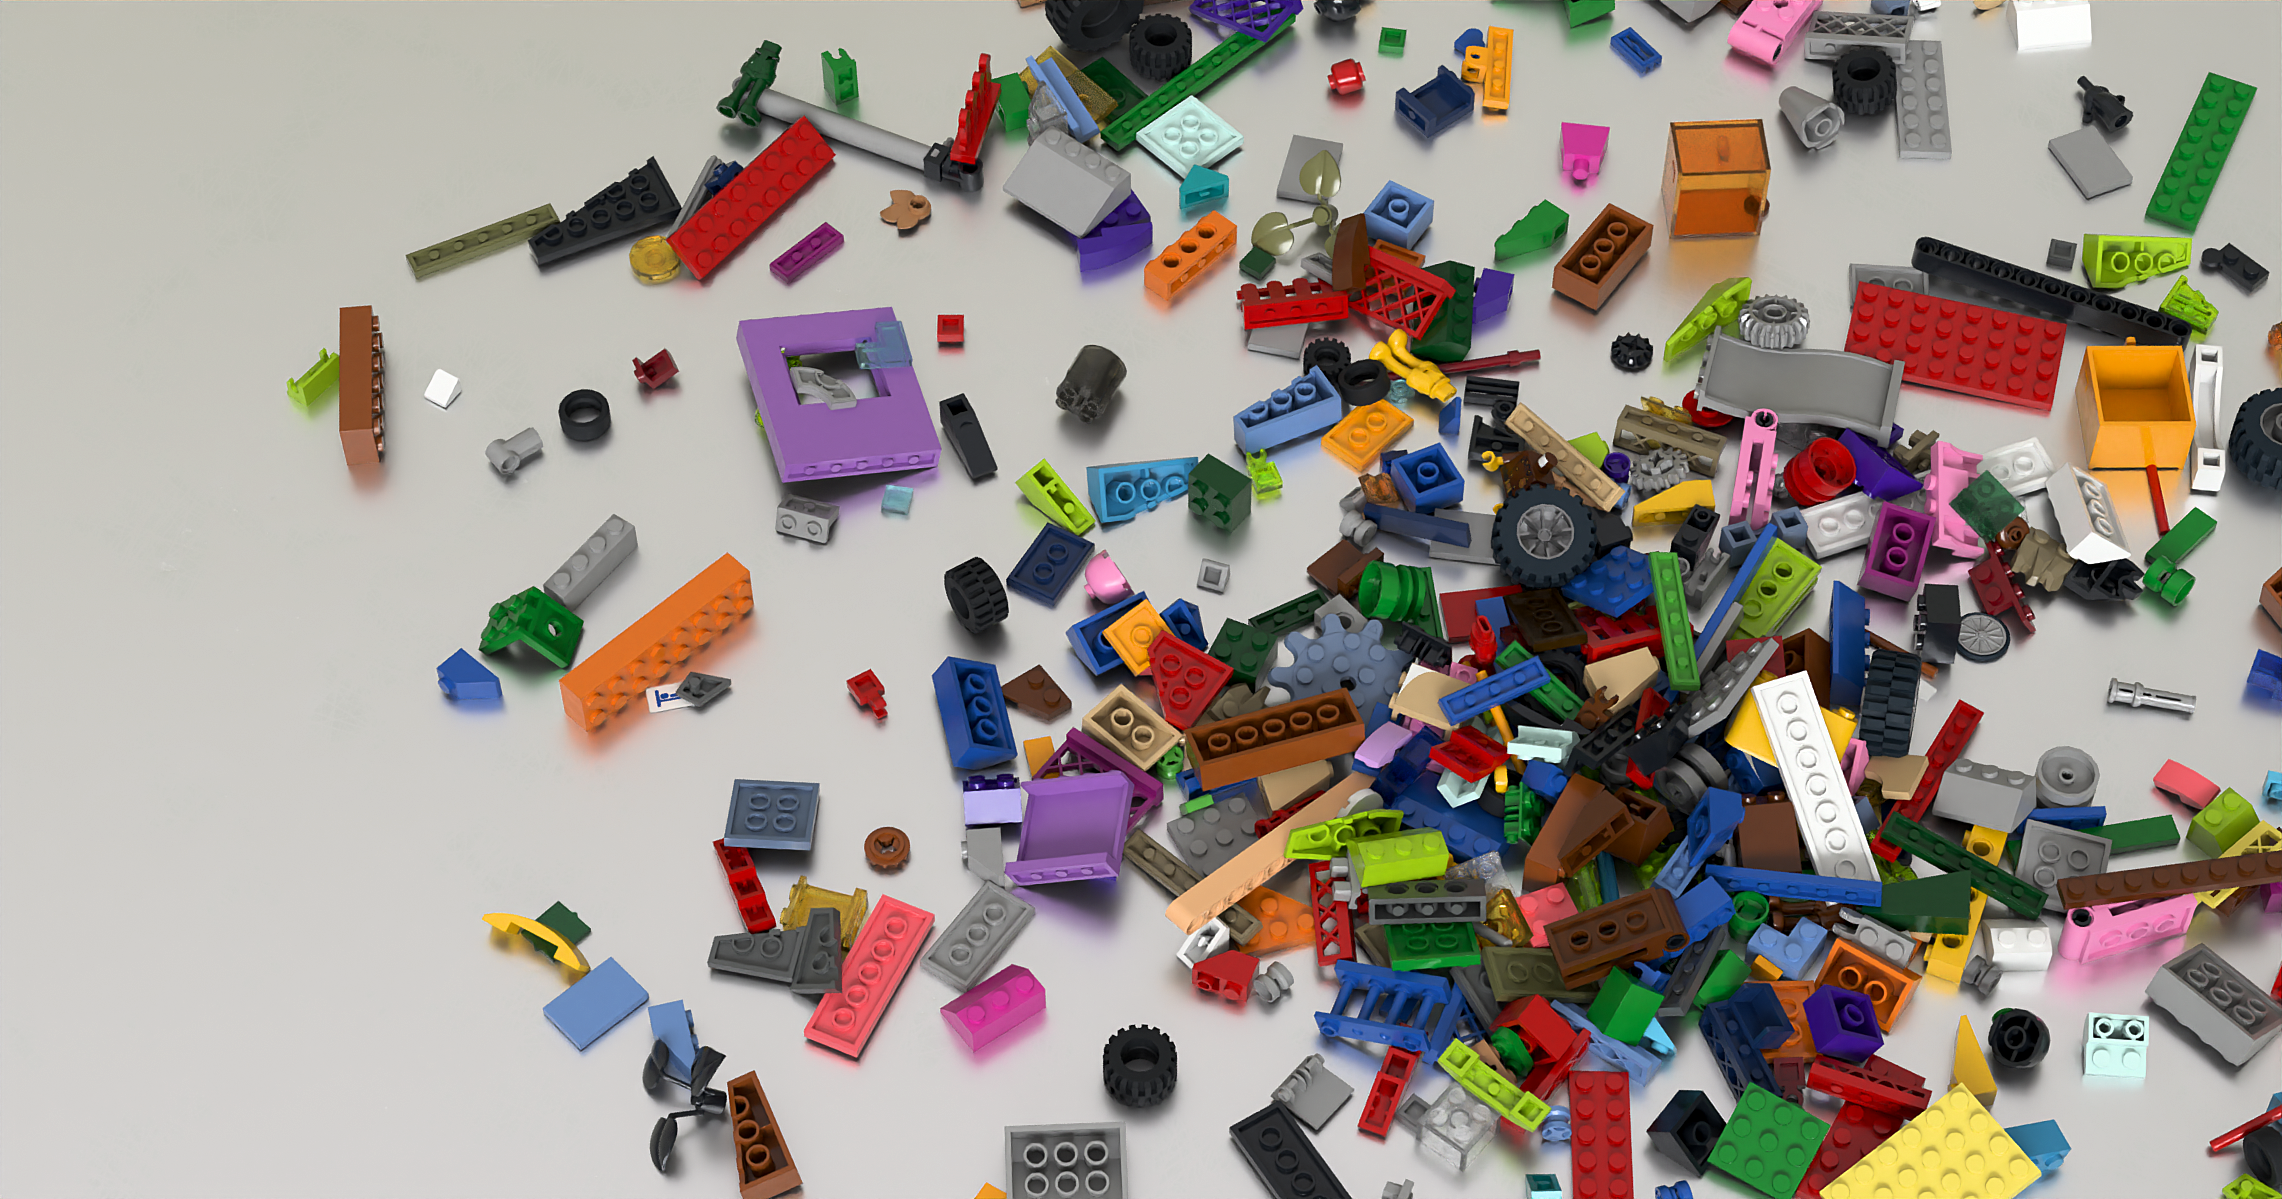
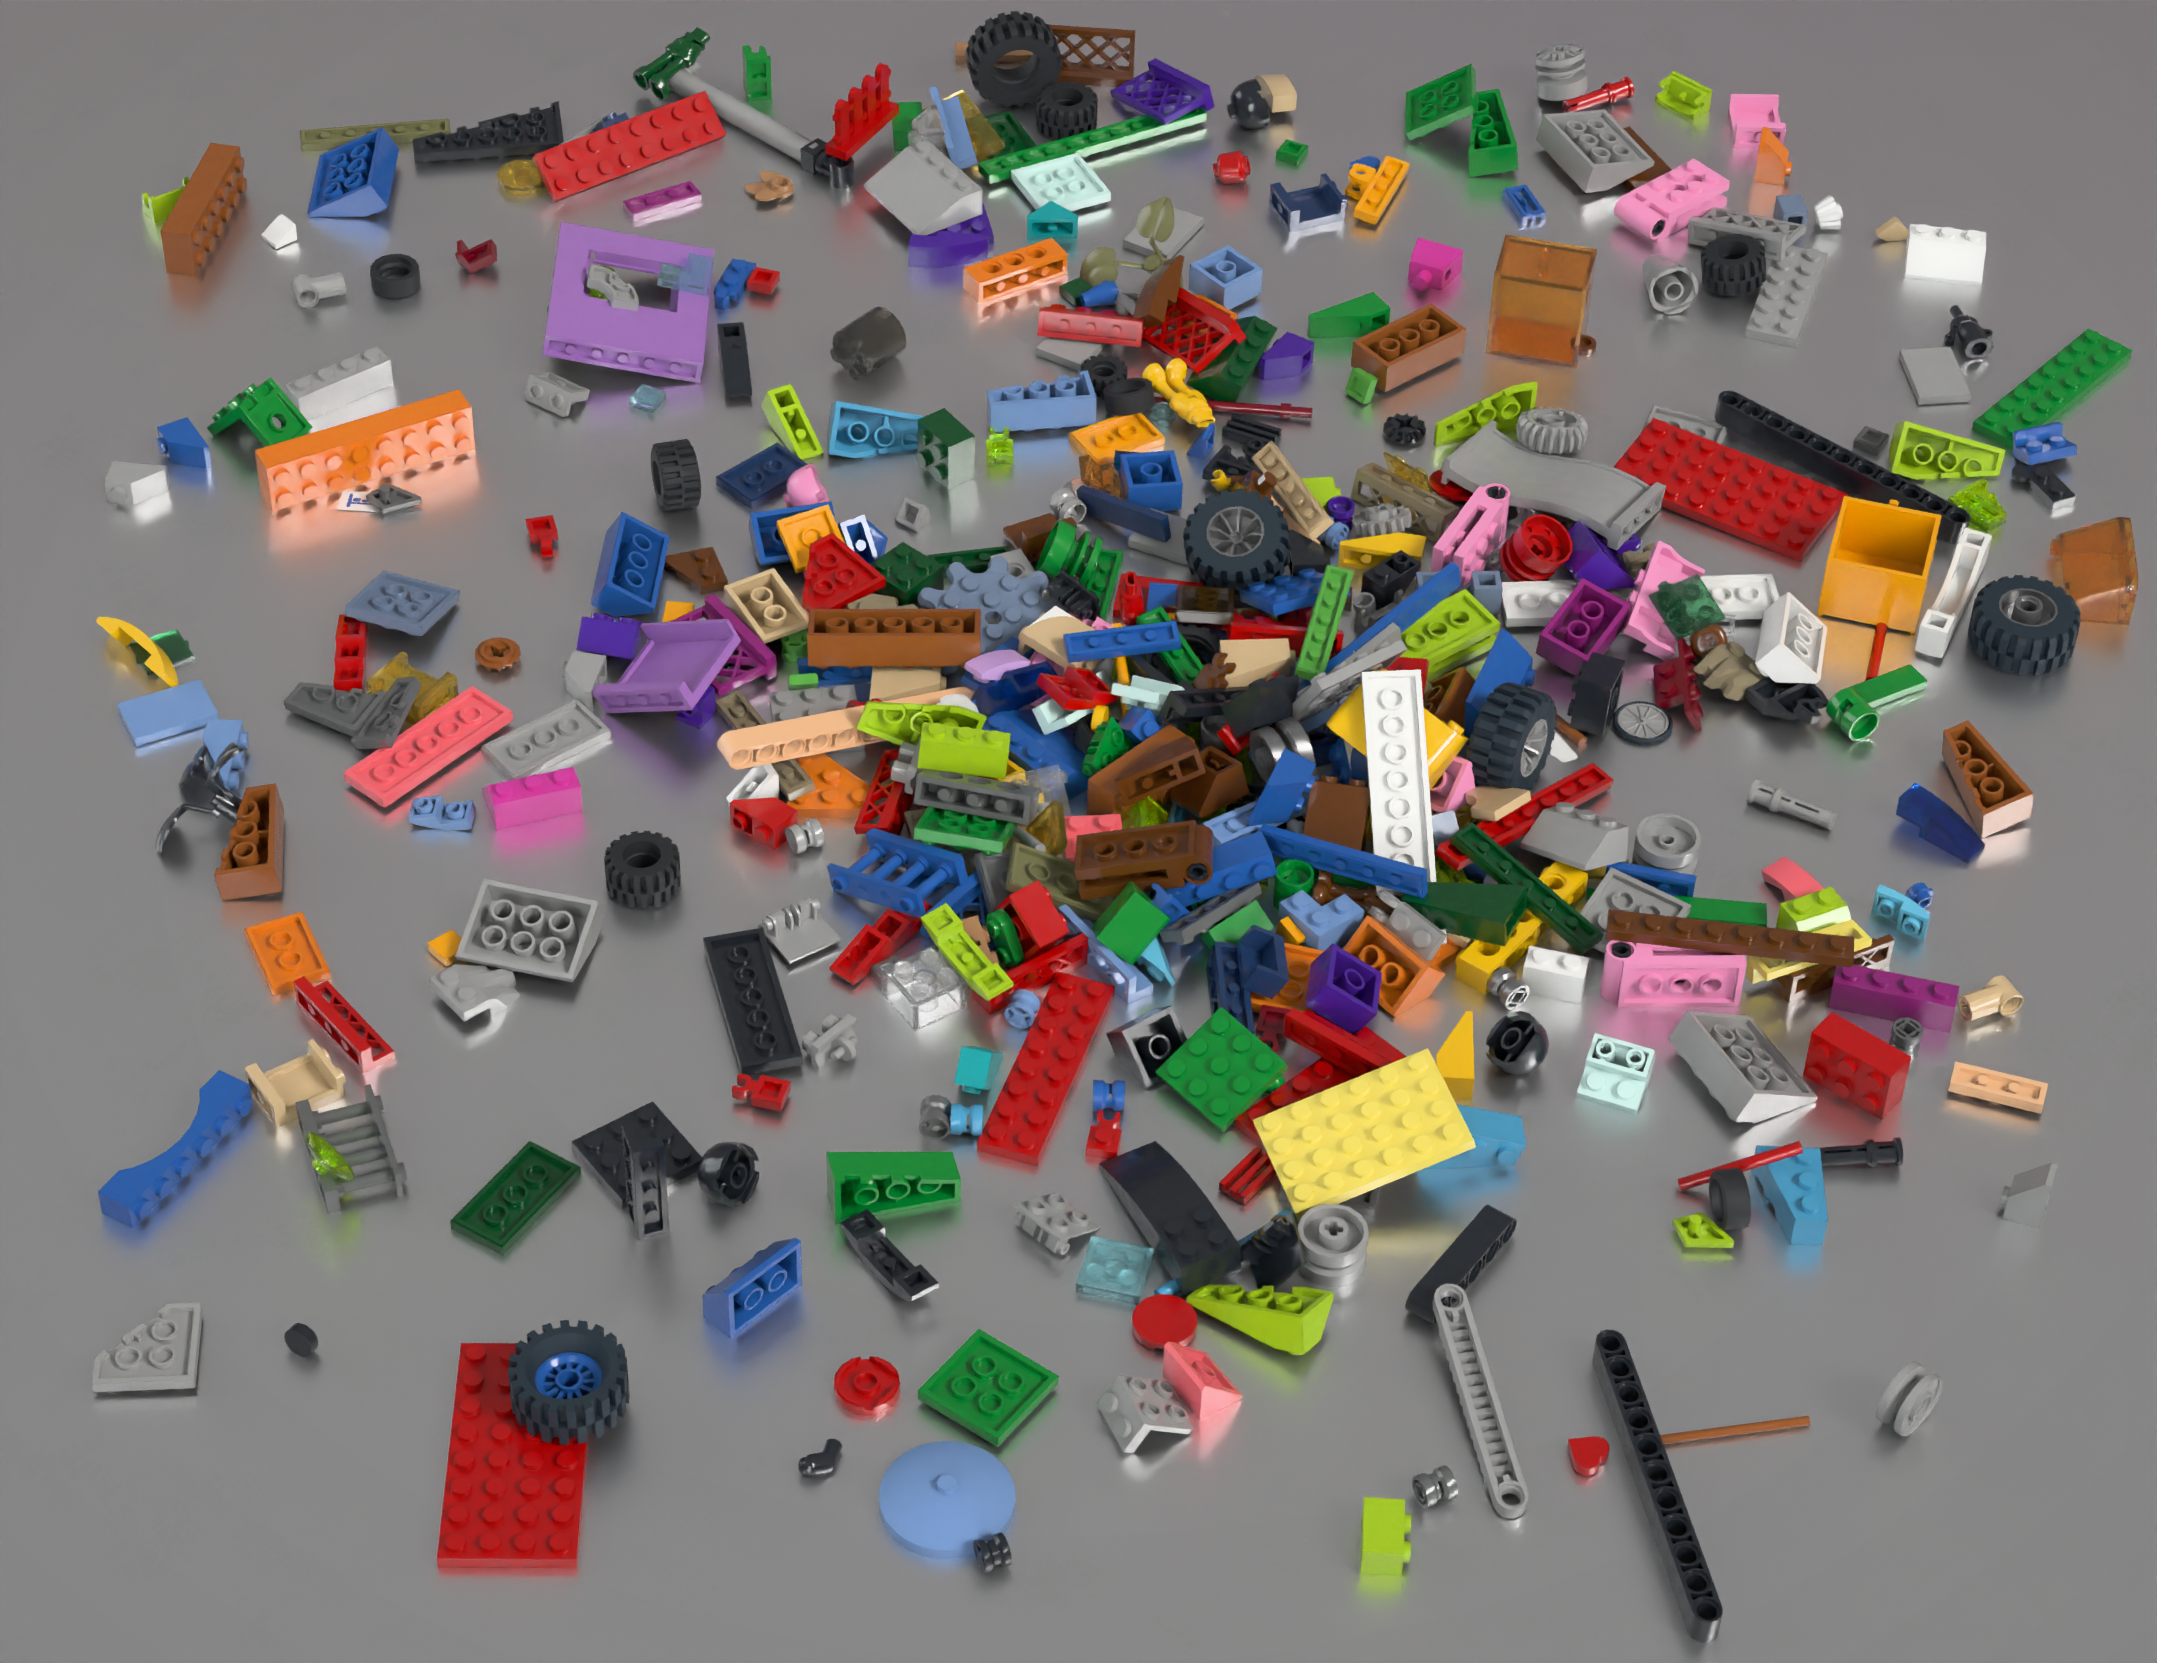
camera: 15 degrees right, 10 degrees down
none -> light grey slope [104,461,170,505]
none -> blue slope [307,127,399,217]
none -> medium blue slope [408,795,476,830]
none -> blue hinge [713,259,756,310]
none -> blue cone [1079,280,1119,307]
none -> bright green tile [1344,368,1379,404]
none -> blue bracket [2013,422,2077,465]

